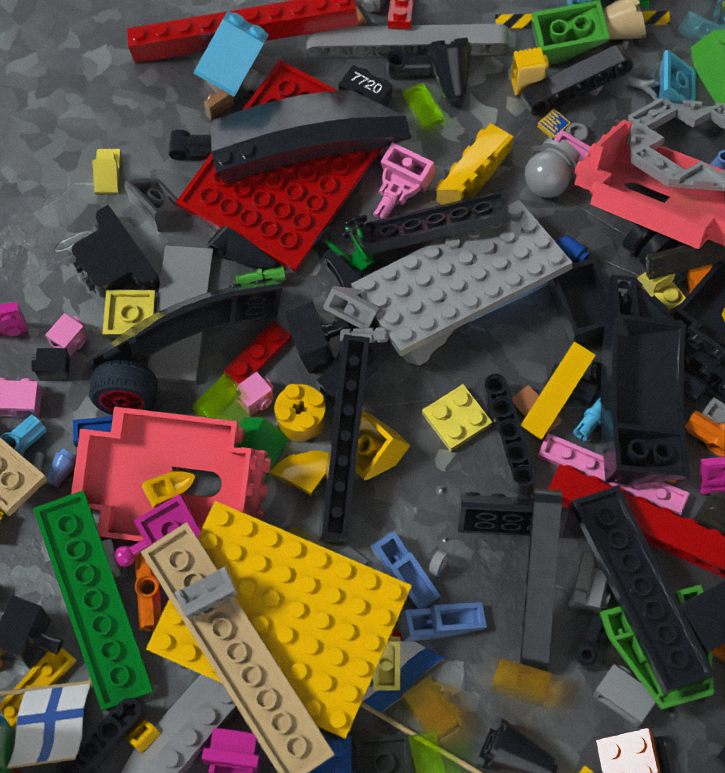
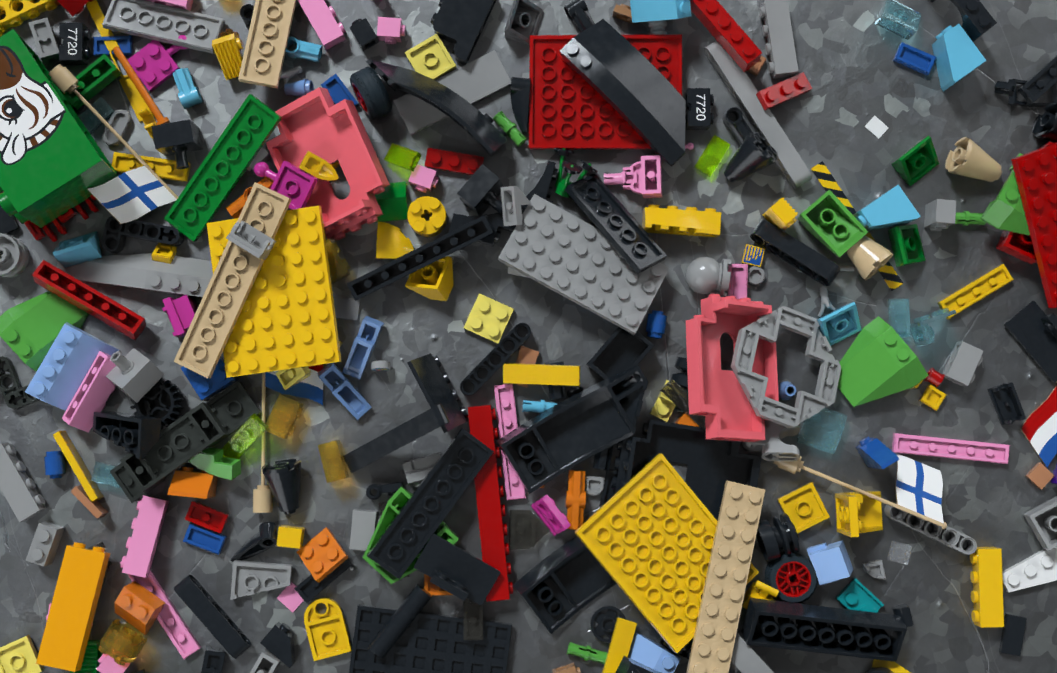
camera: 50 degrees right, 20 degrees up
light grey axle [340,327,389,343] -> none

